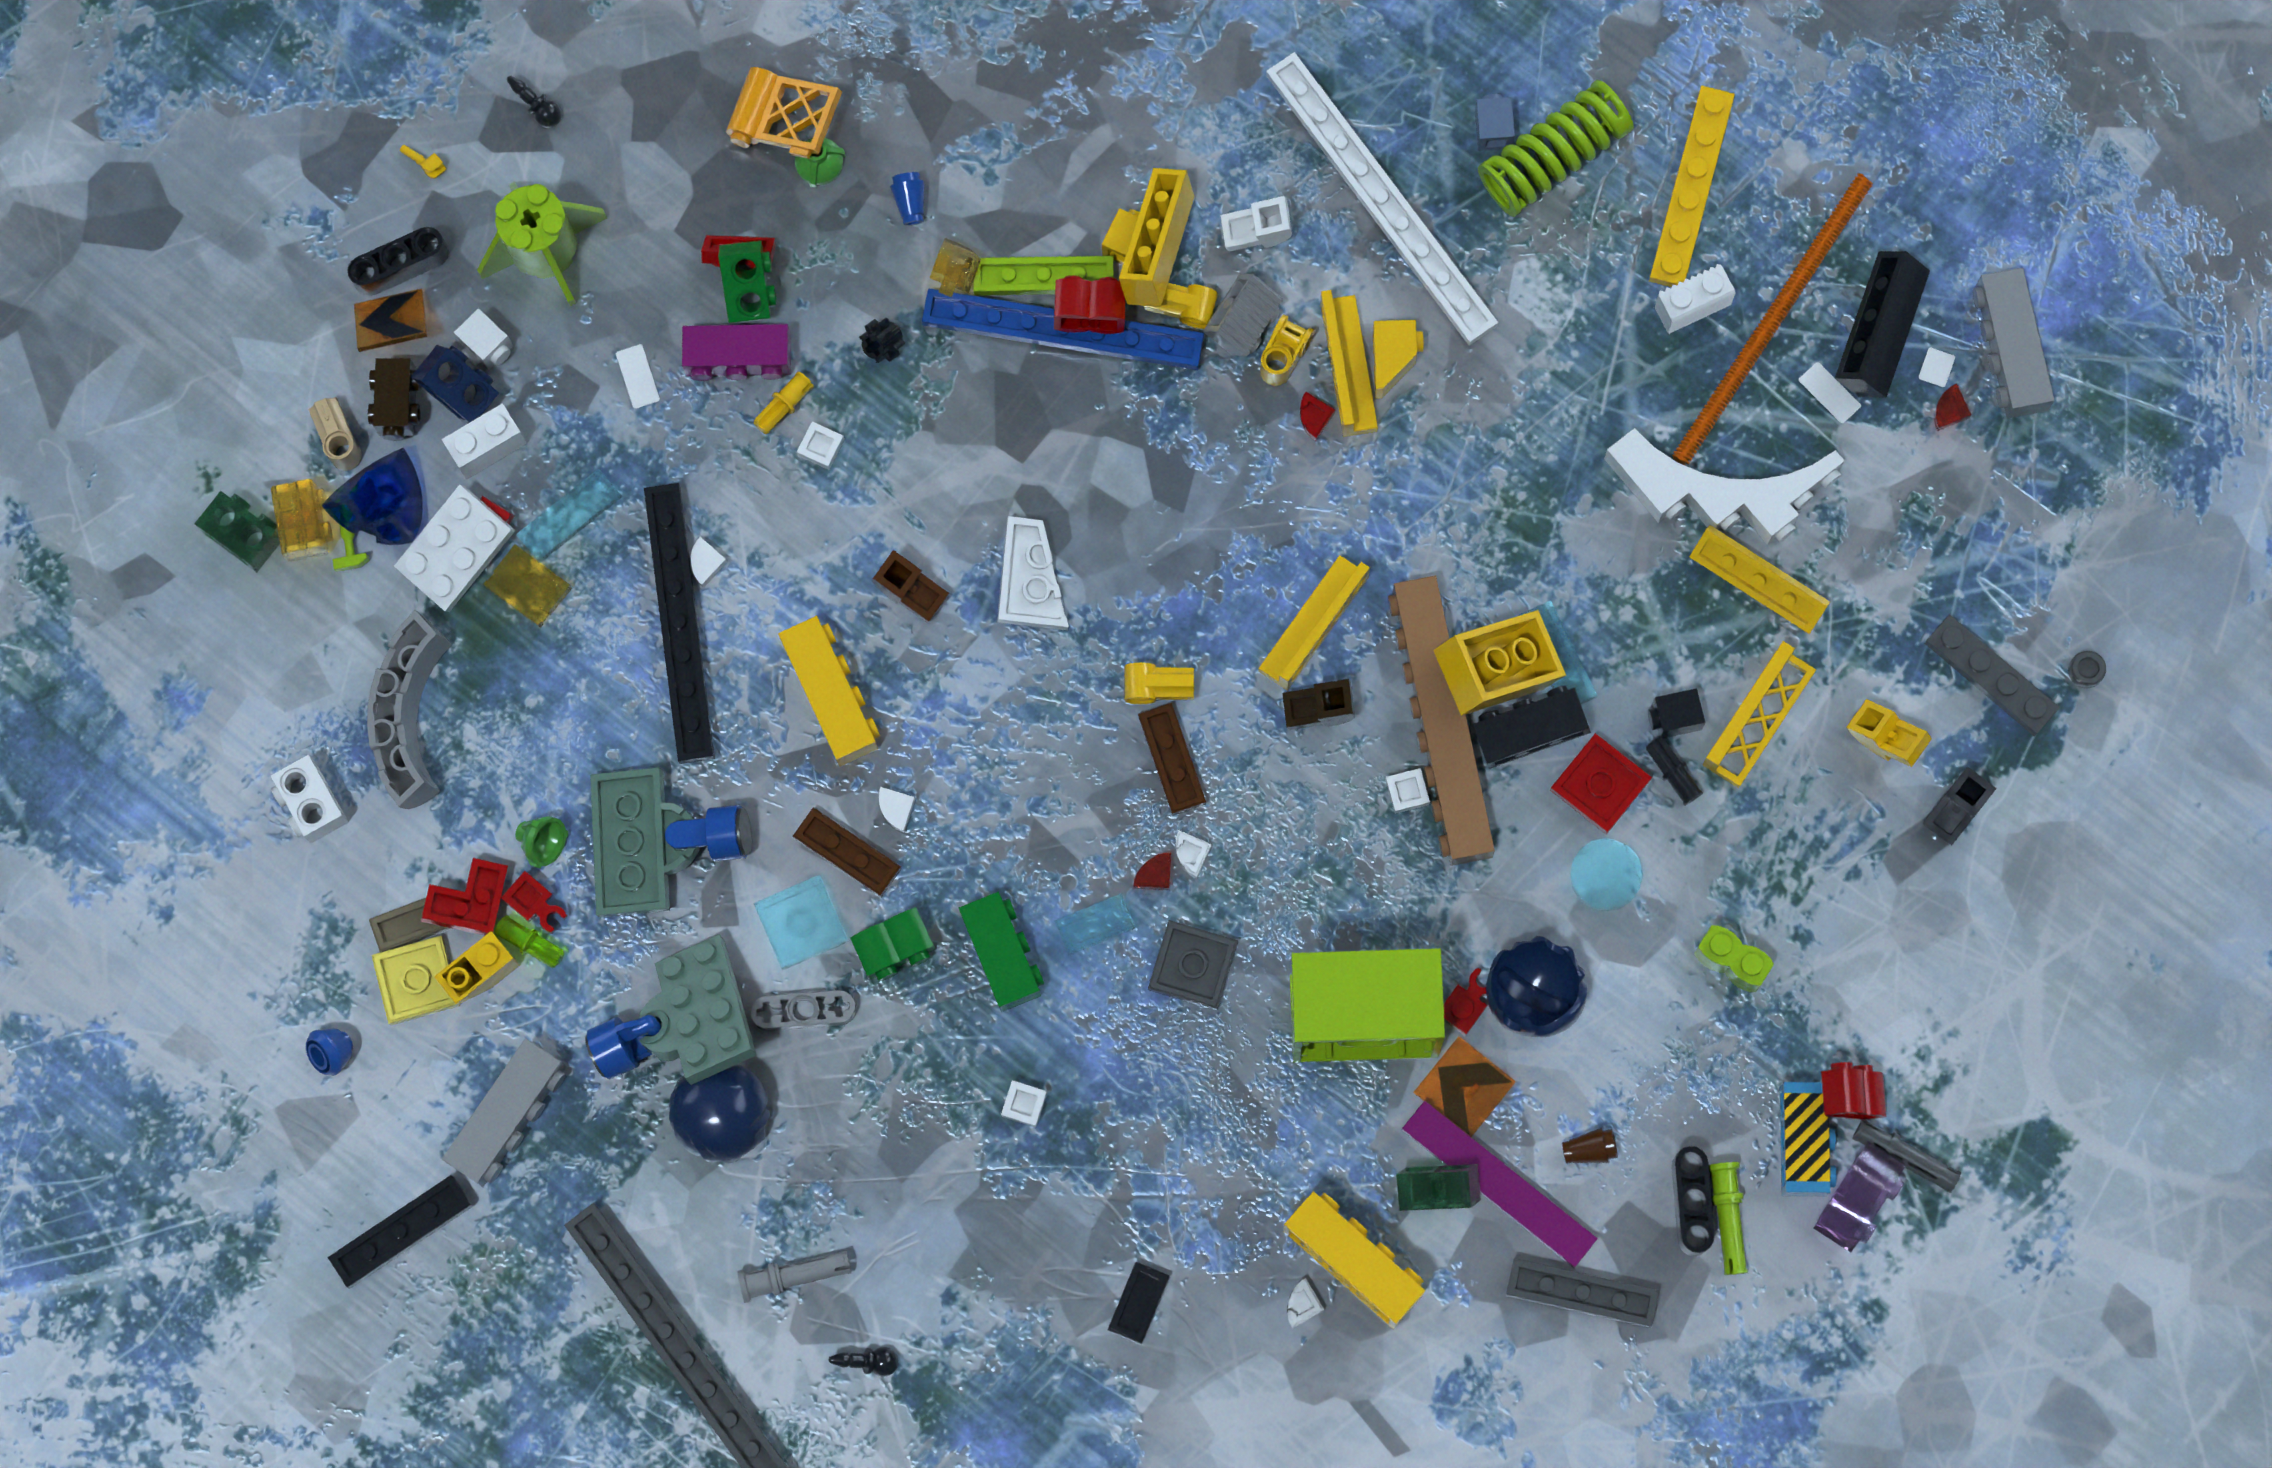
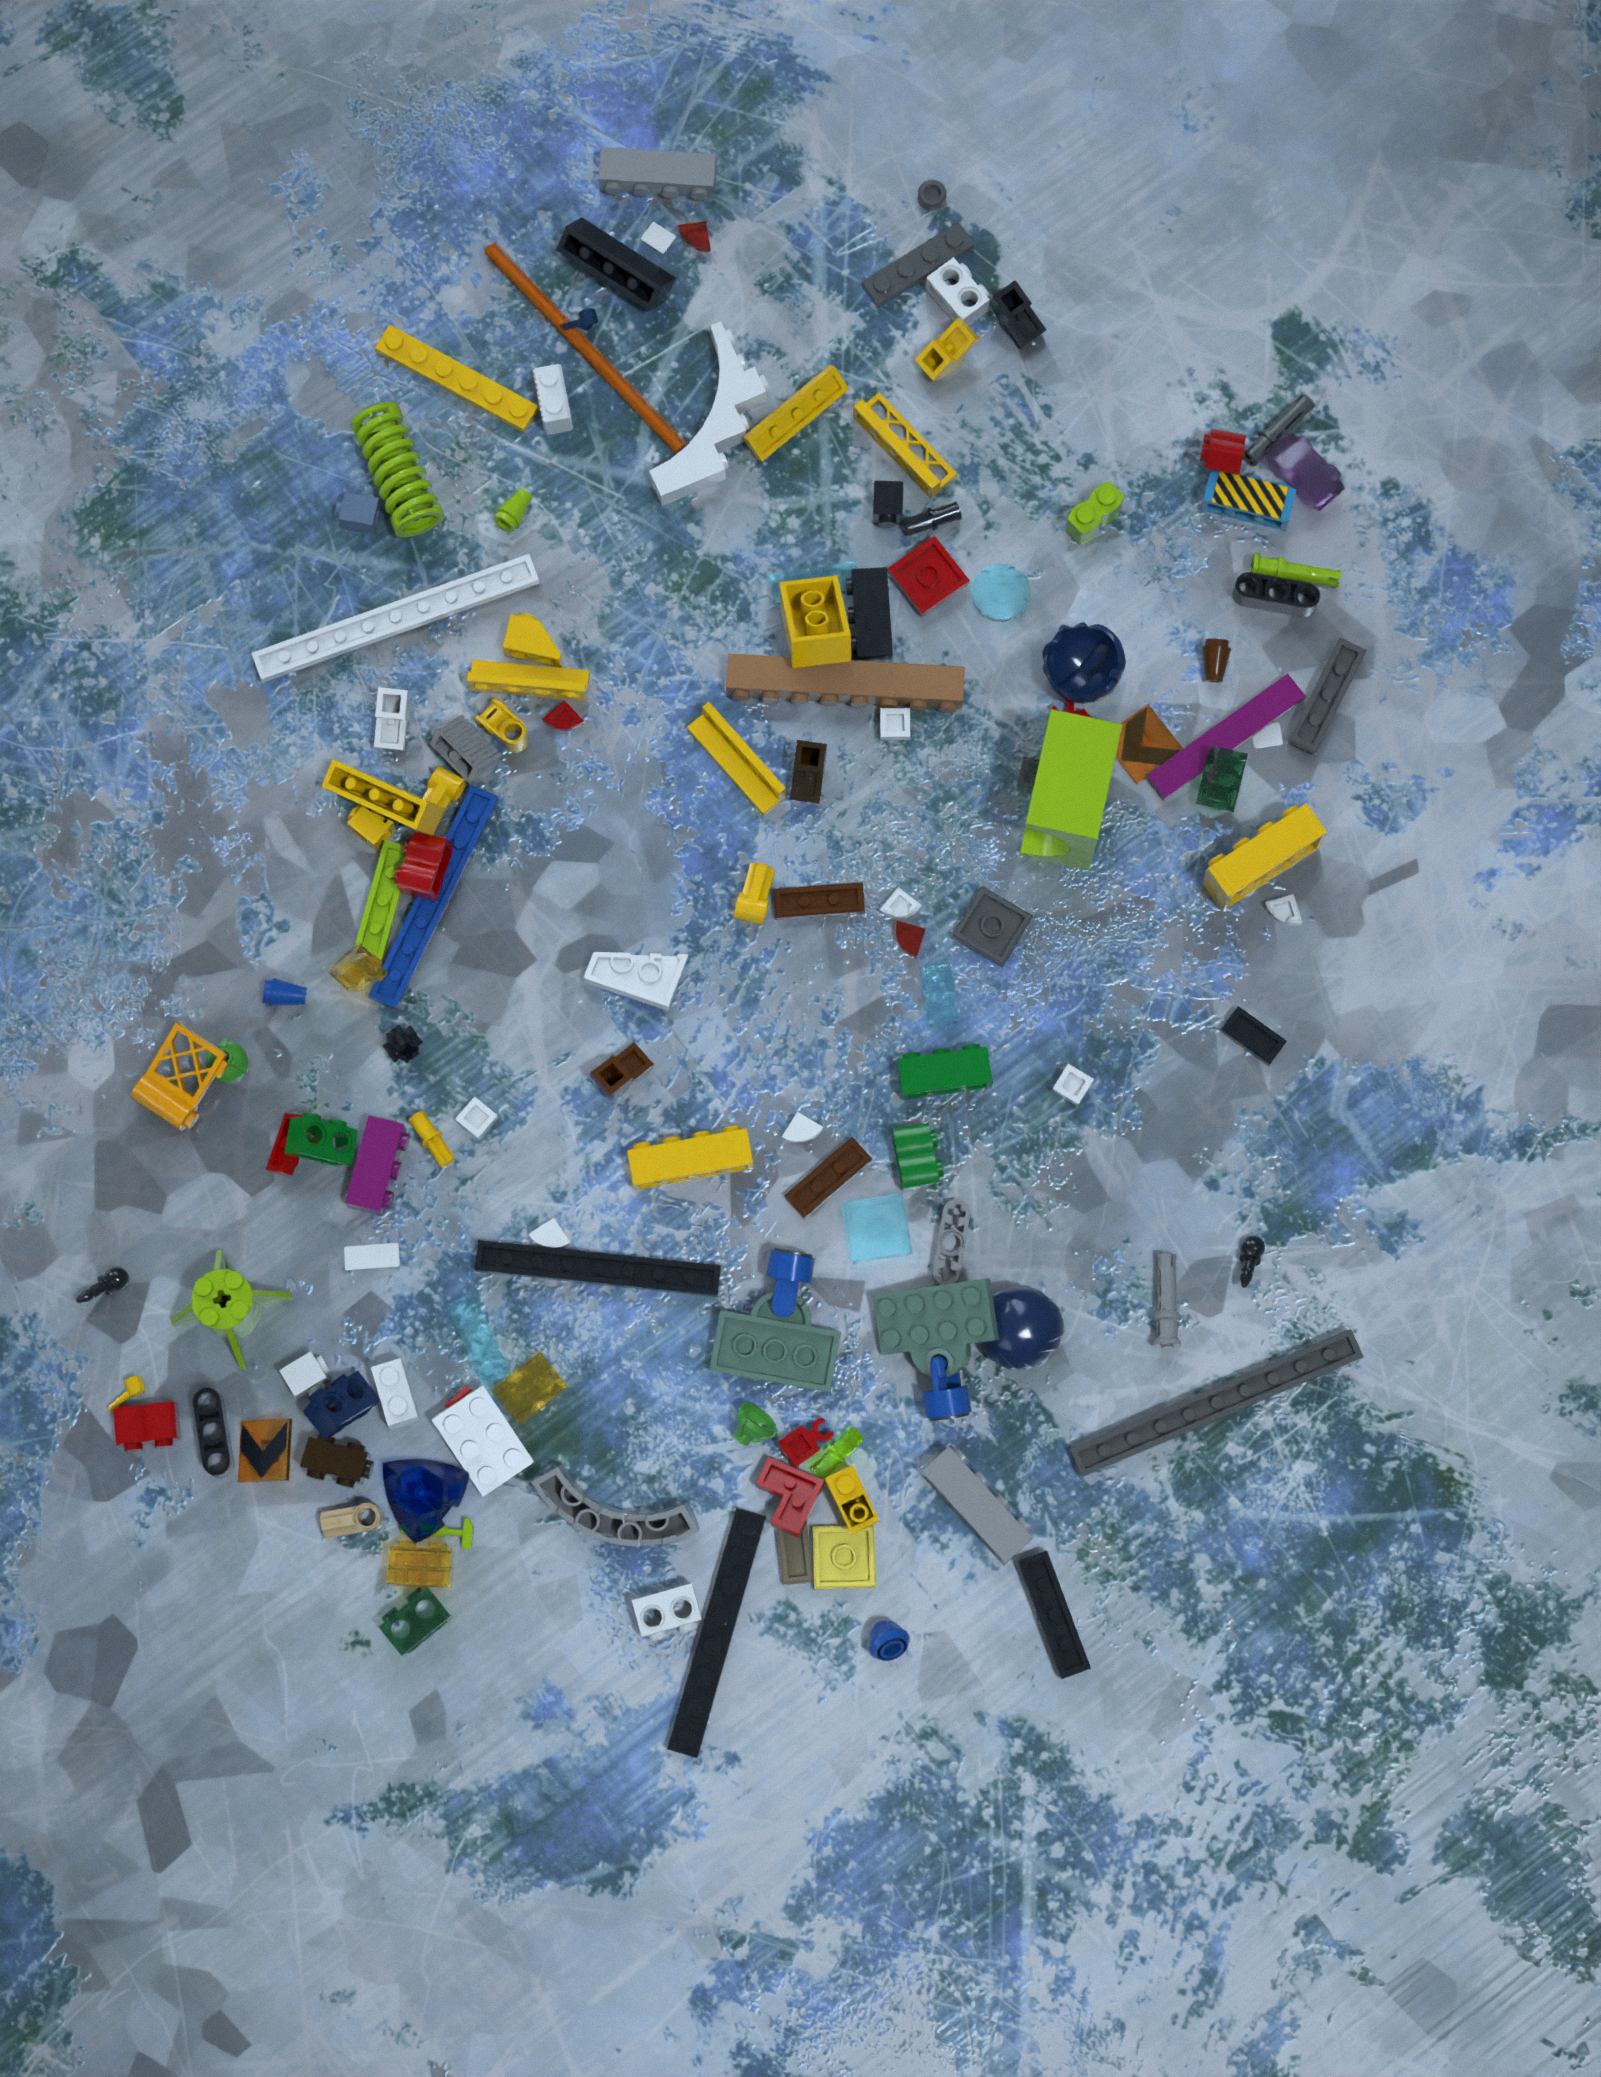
camera: 80 degrees left, 0 degrees up
white sticker [1799,362,1861,423] -> none
none -> red brick [113,1401,181,1452]
none -> lime cone [493,488,533,532]
none -> dark blue hand [562,308,598,330]
none -> black plate [667,1508,766,1758]
none -> white brick [926,257,990,326]
none -> white sticker [1252,722,1283,749]

